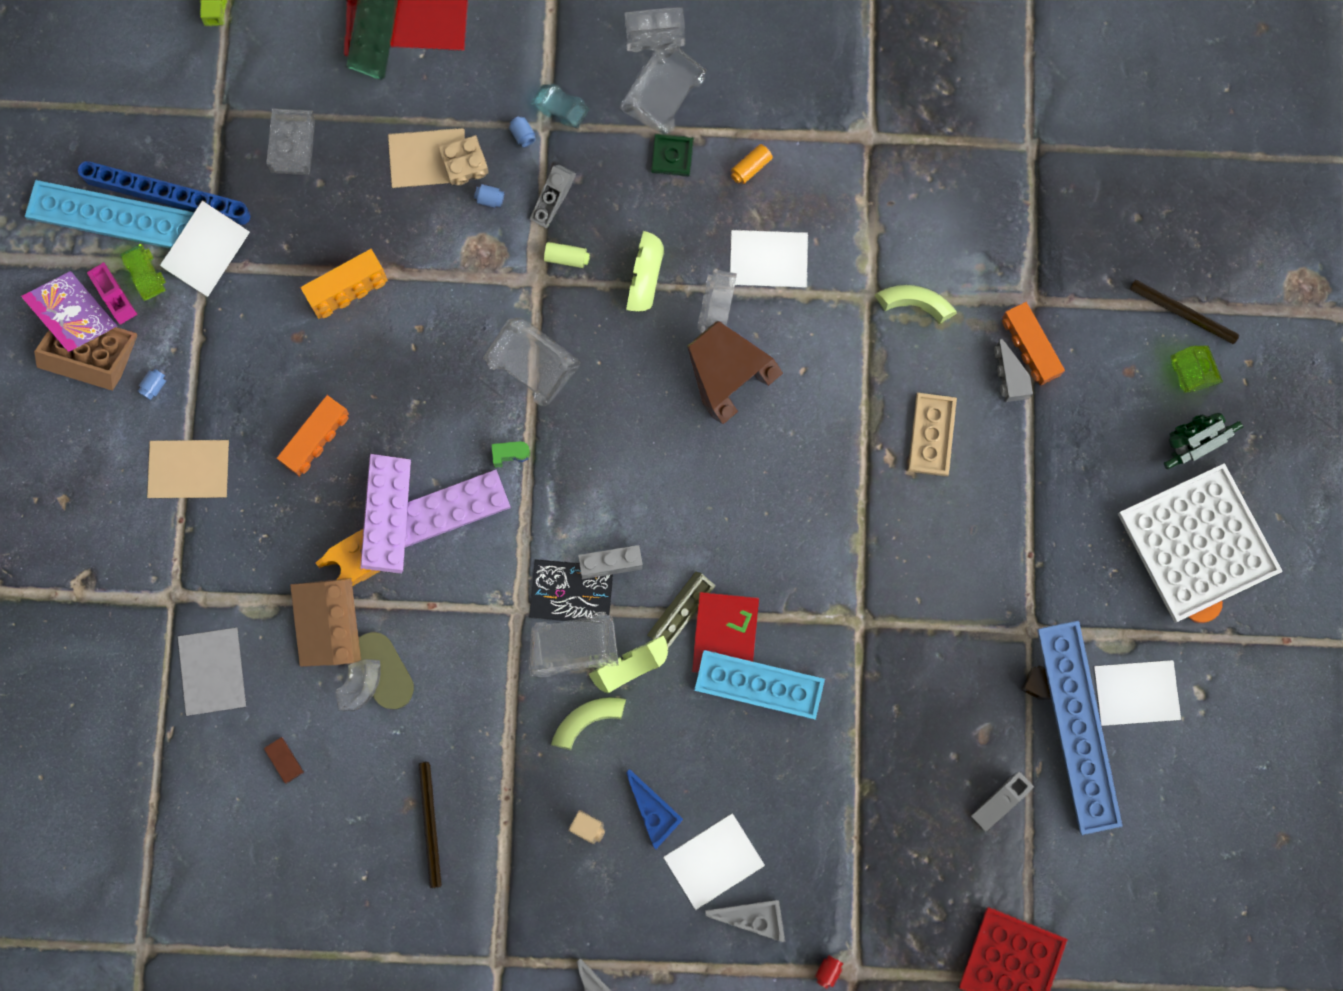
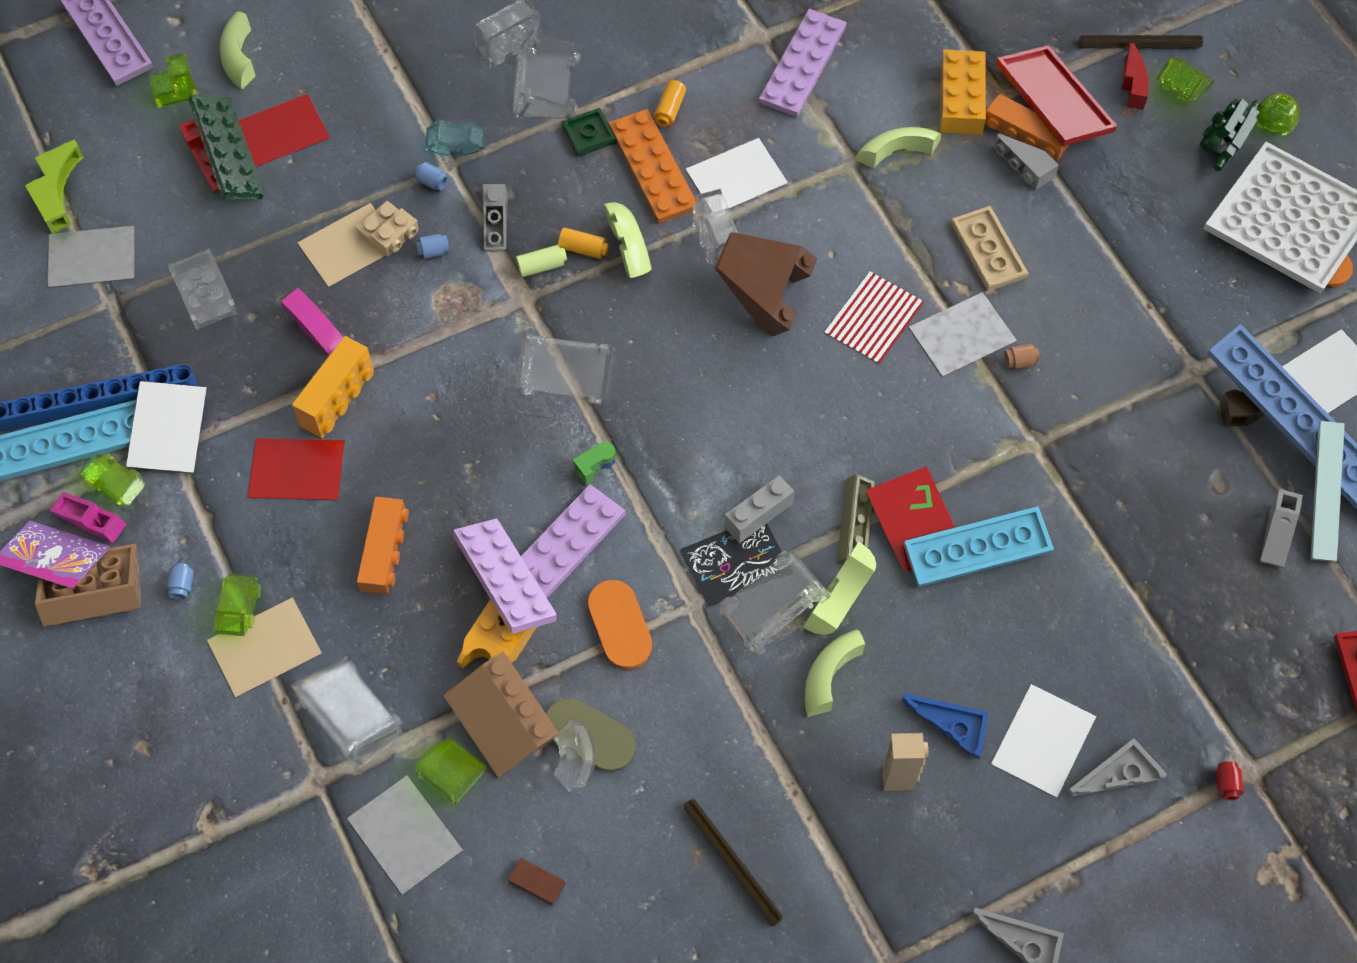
camera: 25 degrees left, 15 degrees down
none -> flat silver sticker [48,226,134,287]
none -> clear neon green brick [215,573,261,636]
none -> red sticker [248,438,345,500]
none -> dark pink slope [281,288,343,356]
none -> clear windscreen [291,659,403,771]
none -> clear neon green slope [414,737,487,806]
none -> light orange brick [558,228,609,259]
none -> orange tile [588,580,652,670]
none -> orange plate [609,109,698,224]
none -> lavender plate [759,9,847,117]
none -> sticker [825,272,924,364]
none -> flat silver sticker [909,292,1017,376]
none -> light orange brick [940,50,986,135]
none -> tile [995,45,1117,146]
none -> nougat brick [1004,343,1039,369]
none -> red slope [1121,43,1149,110]
none -> clear neon green cylinder [1256,92,1301,136]
none -> light aqua tile [1310,421,1345,562]

